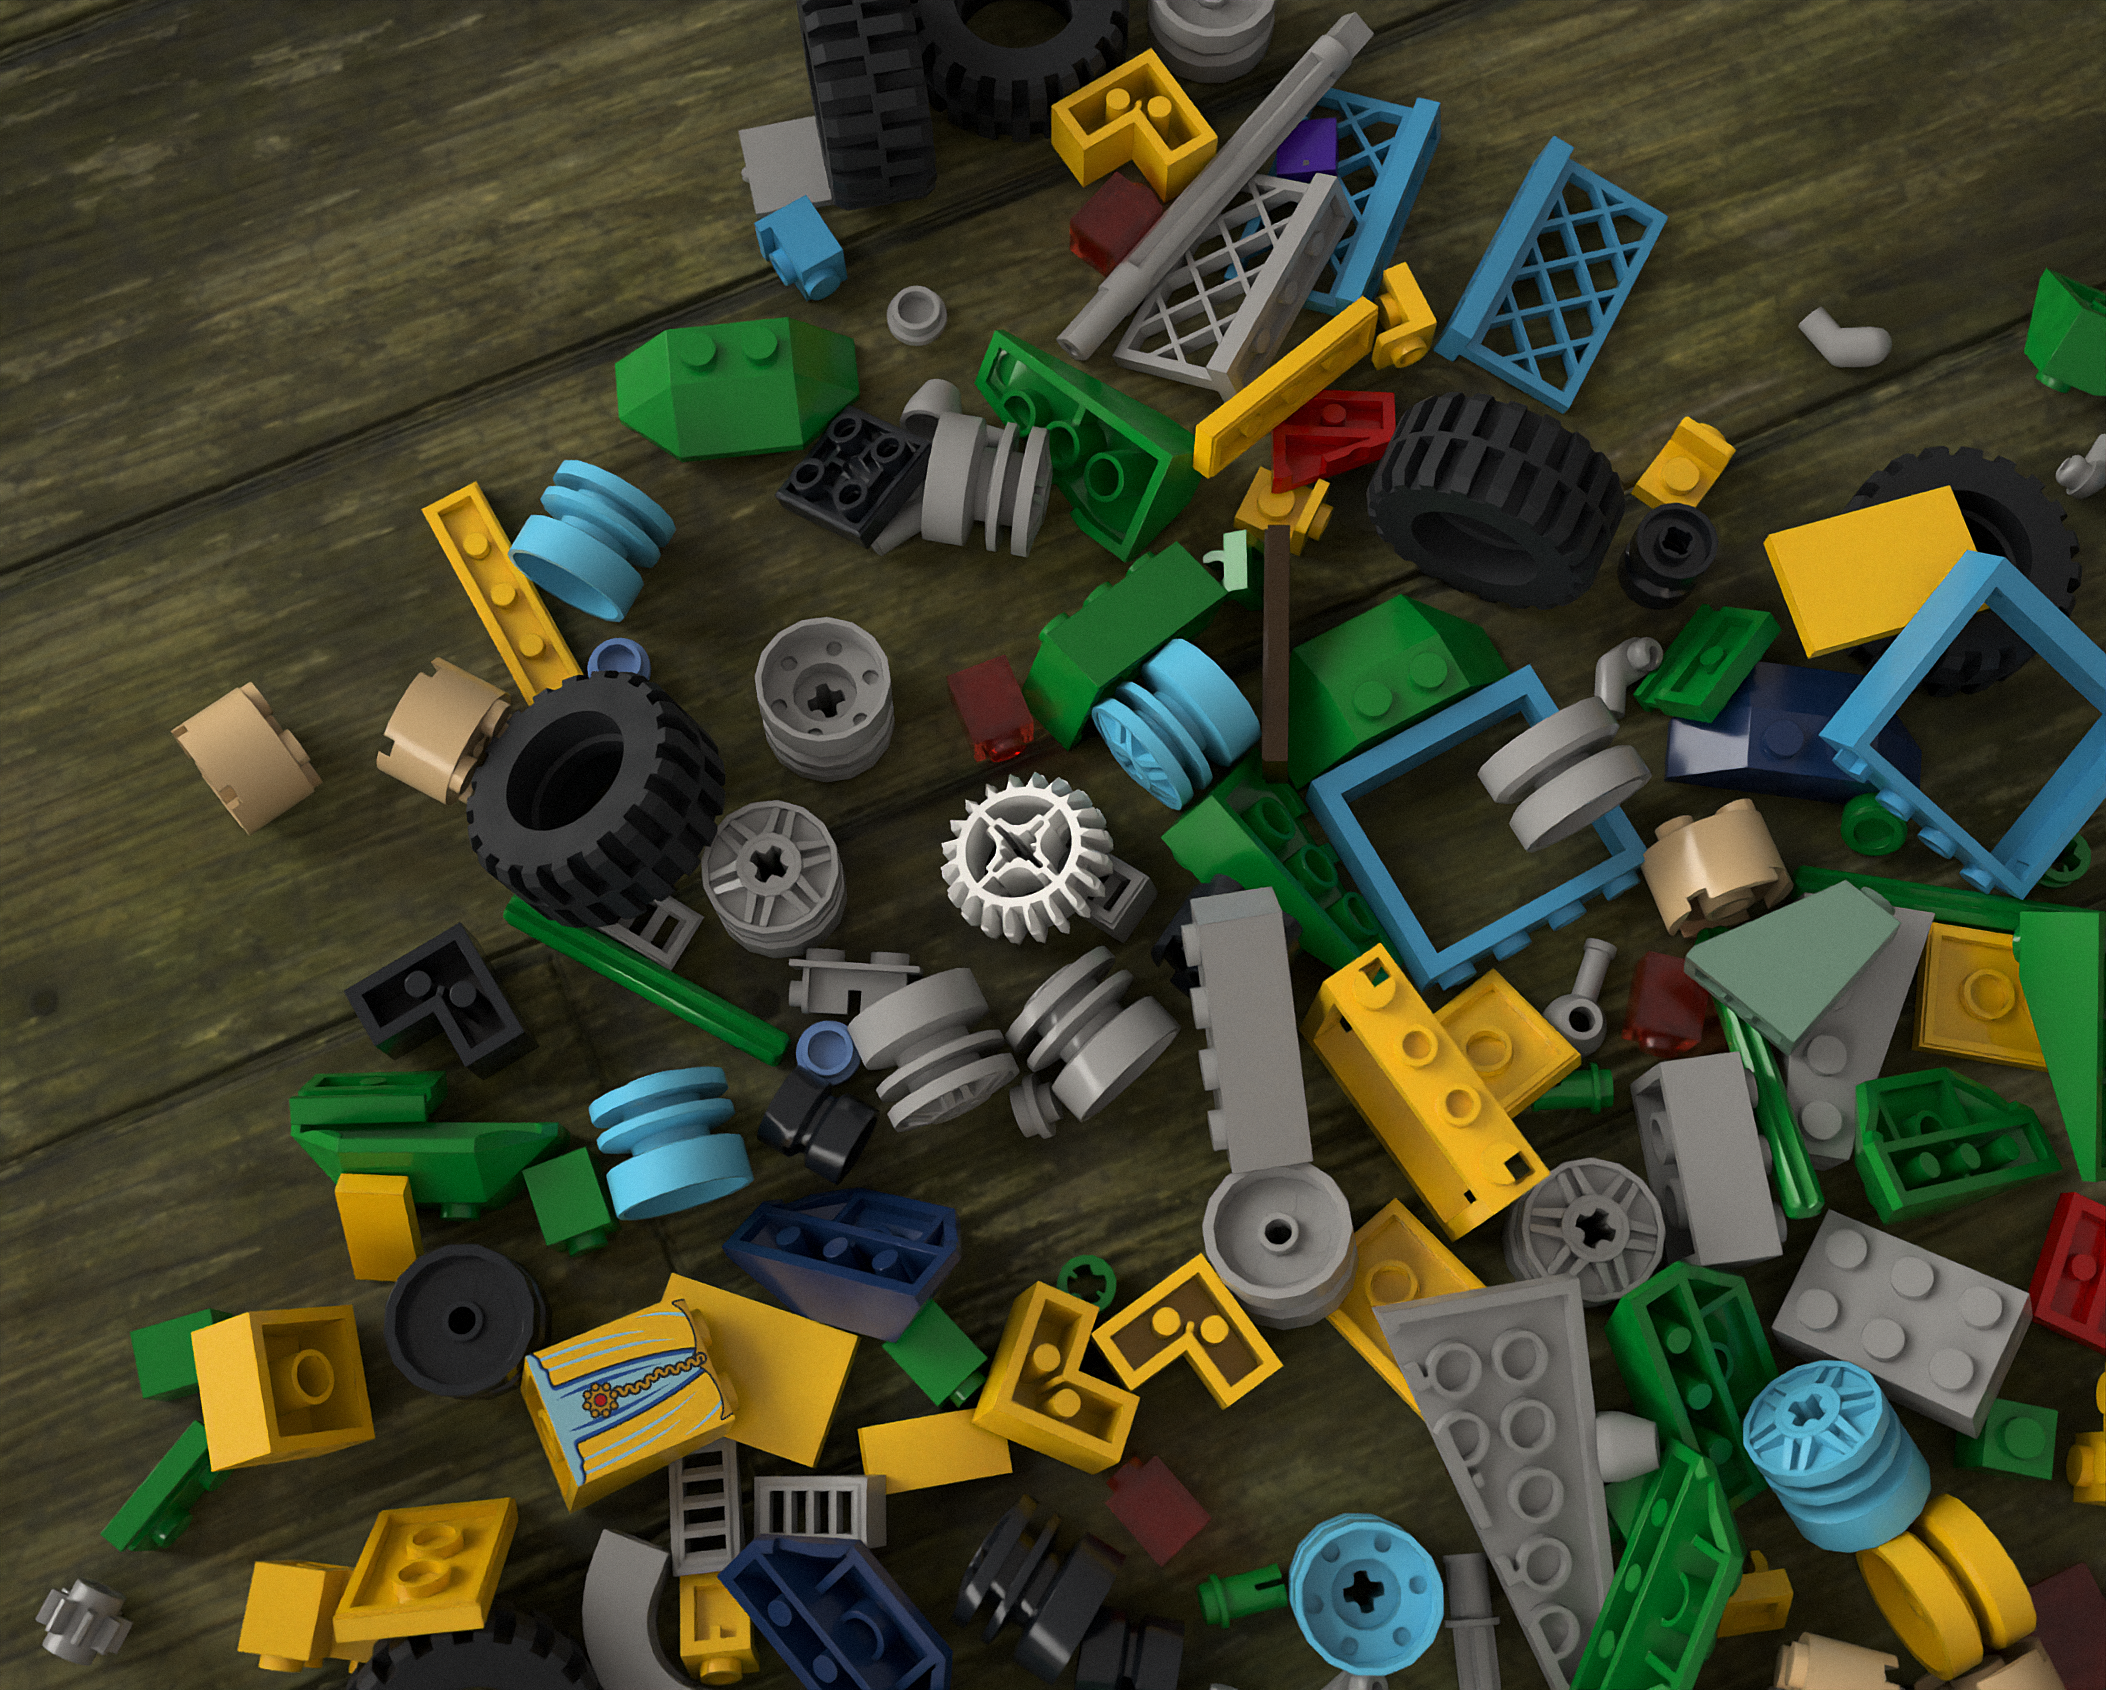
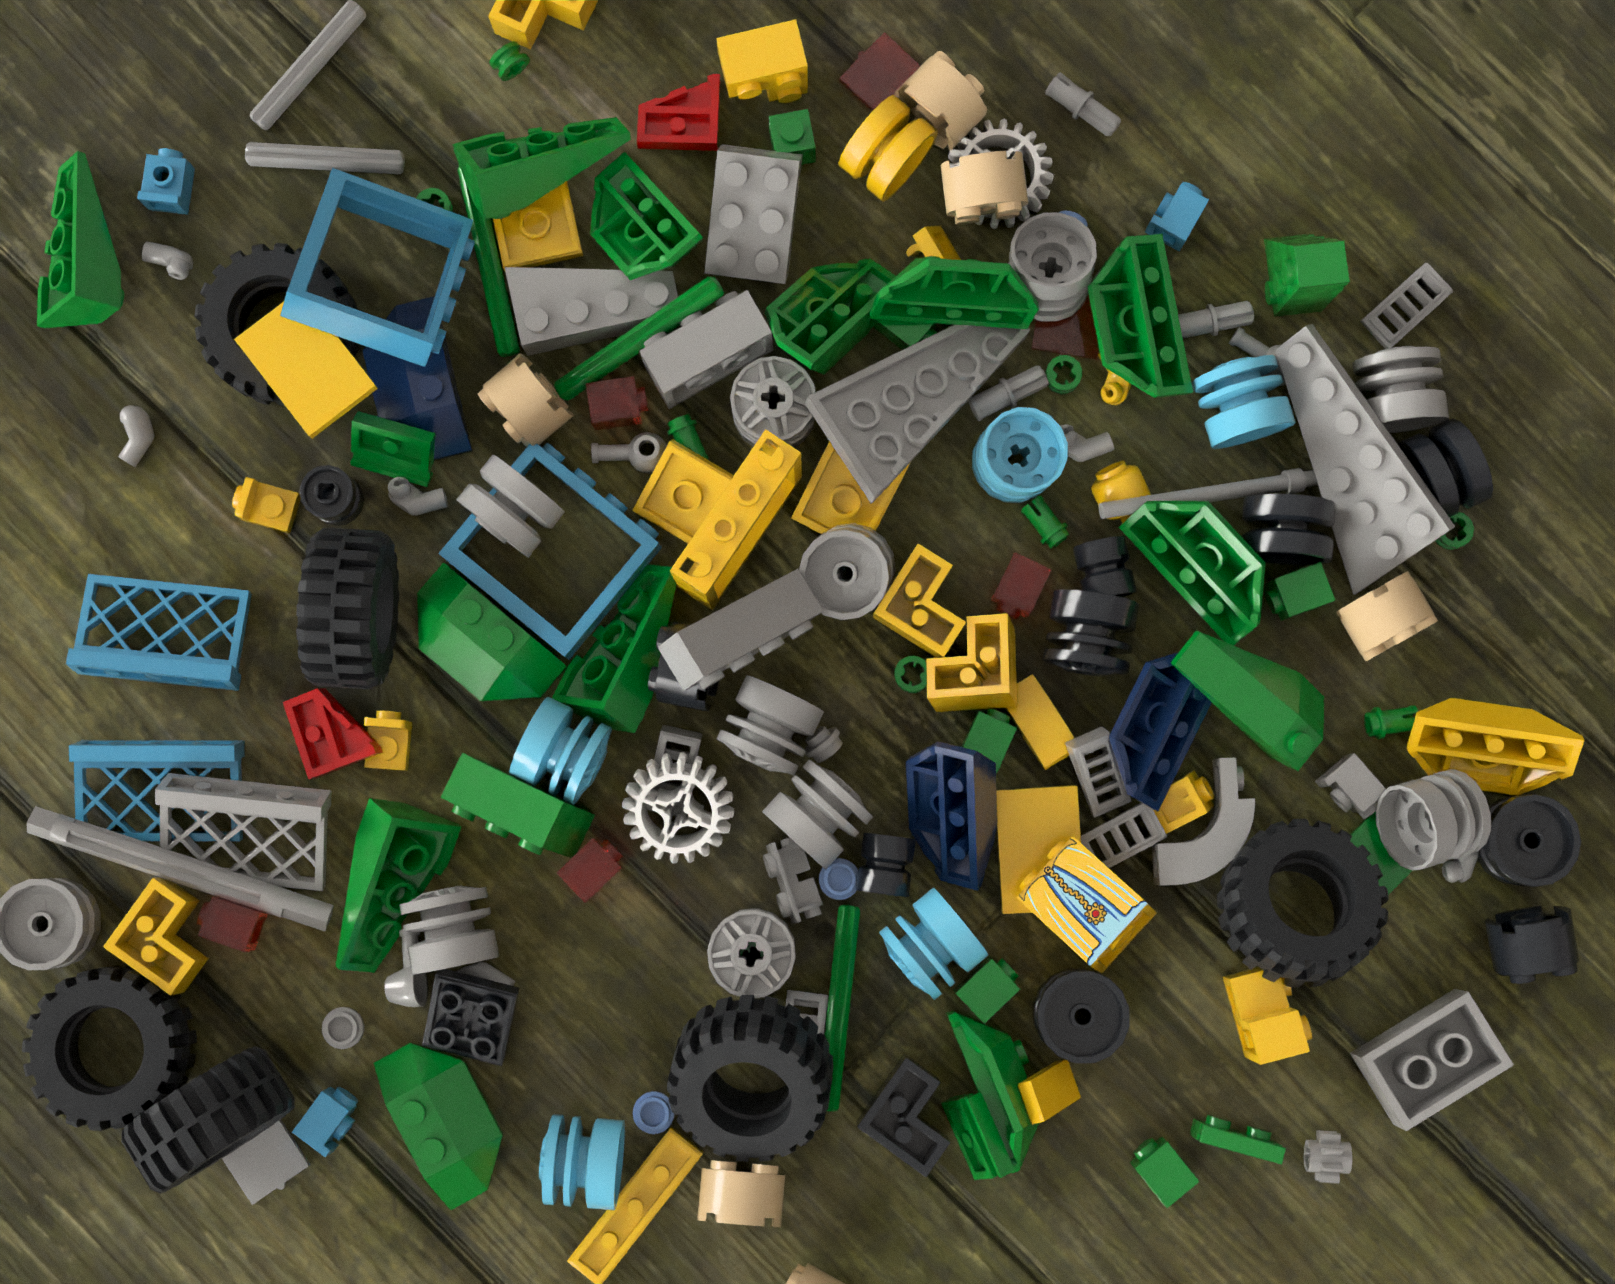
camera: 110 degrees left, 10 degrees up
yellow brick [191,1304,375,1472] -> none
yellow tile [332,1497,519,1643] -> none
light grey wheel [755,617,895,782] -> none
yellow tile [1192,296,1379,479] -> none
green tile [1203,529,1264,612] -> none
dark brown tile [1262,525,1290,784] -> none
dark purple tile [1276,117,1339,183] -> none
yellow bracket [1371,262,1437,370] -> none
light grey bar [1596,1411,1661,1483] -> none
sand green slope [1683,880,1901,1057] -> none
medium azure wheel [1743,1360,1931,1553] -> none
green tile [1840,793,1908,856] -> none

